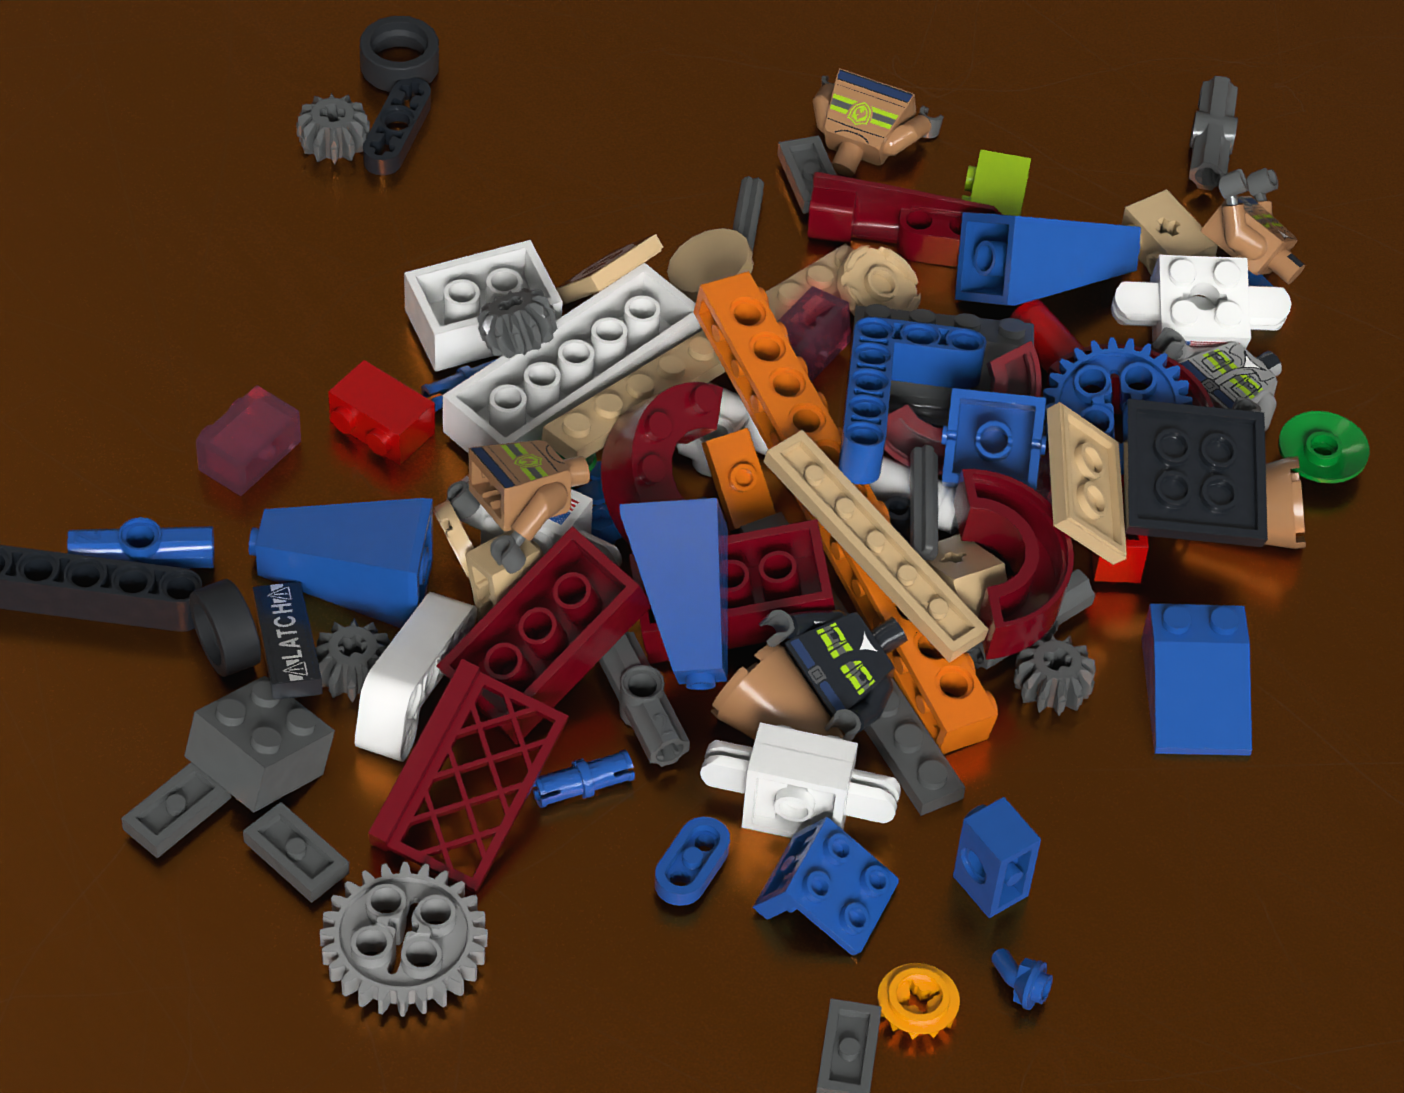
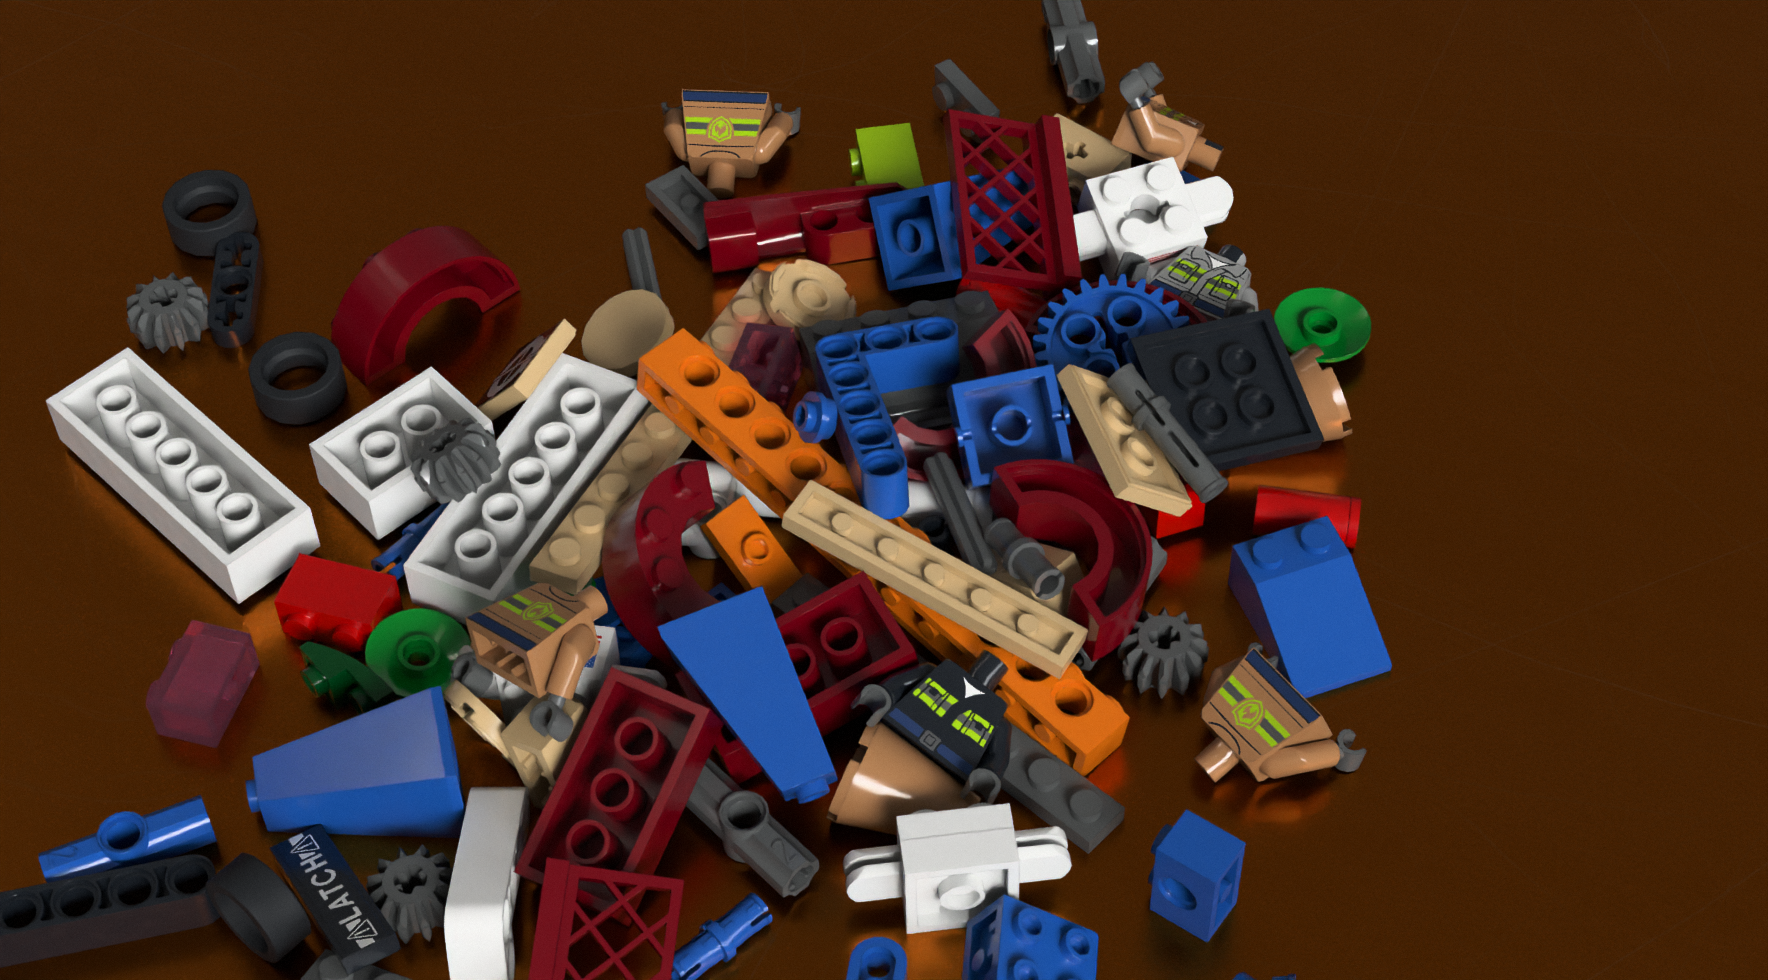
camera: 15 degrees left, 0 degrees up
none -> white brick [46,347,320,604]
none -> black tyre [248,332,347,424]
none -> dark green slope [299,641,397,715]
none -> dark red brick [331,226,520,386]
none -> green dish [365,608,471,699]
none -> blue plate [793,391,838,444]
none -> dark grey plate [932,59,1000,149]
none -> dark red fence [943,109,1082,301]
none -> dark grey pin [984,518,1065,600]
none -> dark grey pin [1107,363,1228,503]
none -> medium nougat torso [1193,642,1367,783]
none -> red pin [1252,485,1361,548]

